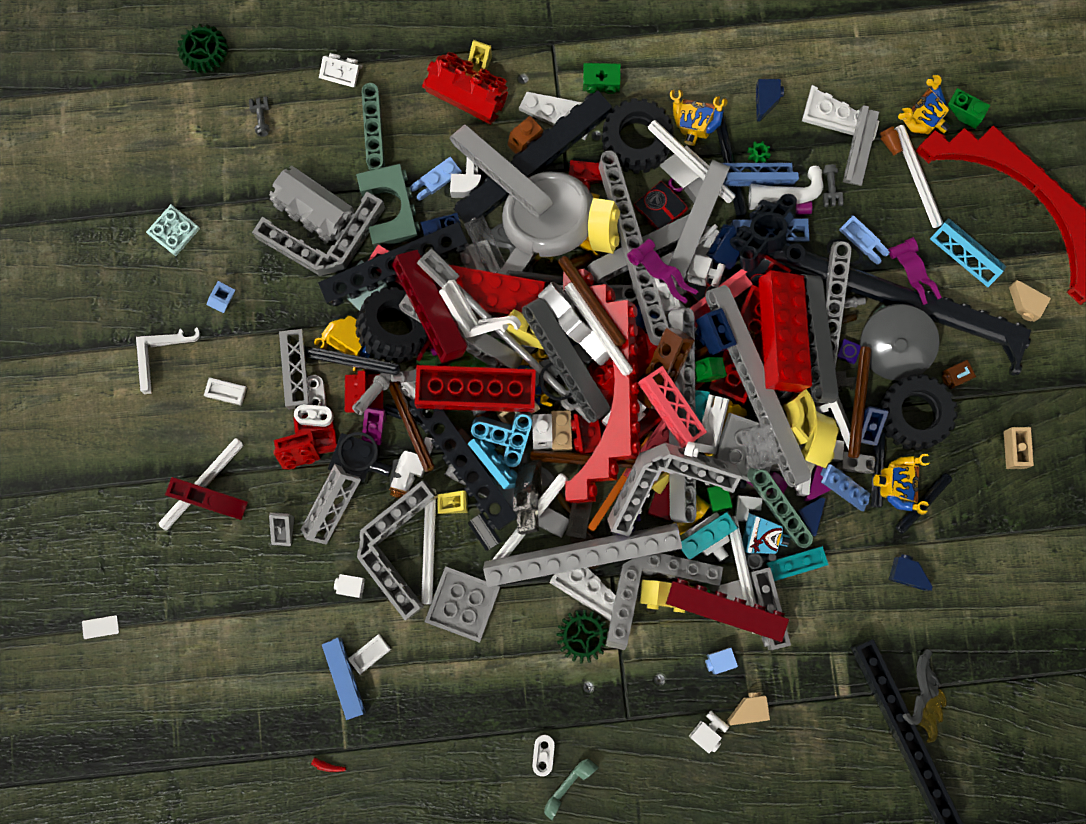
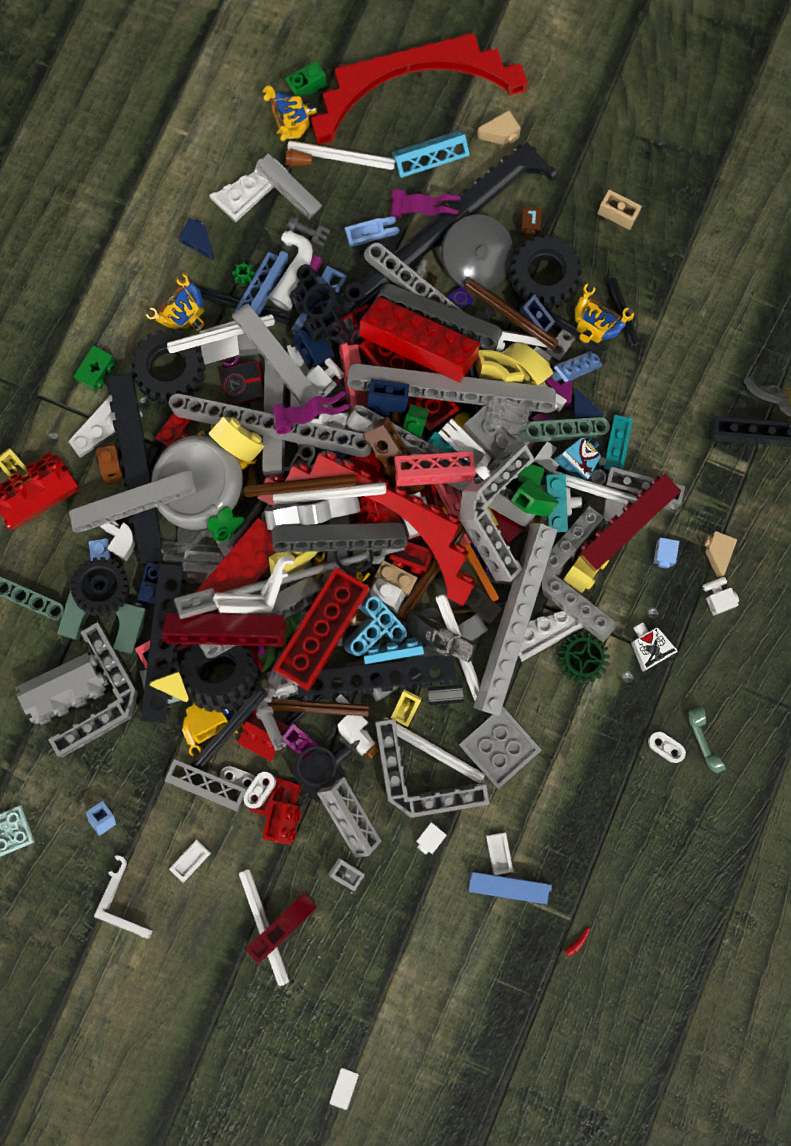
camera: 65 degrees left, 0 degrees up
dark blue slope [889,554,933,591] -> none
none -> black wheel [70,557,130,617]
none -> light yellow slope [149,672,188,702]
none -> green plate [207,507,244,542]
none -> green slope [510,479,559,517]
none -> white torso [632,623,678,671]

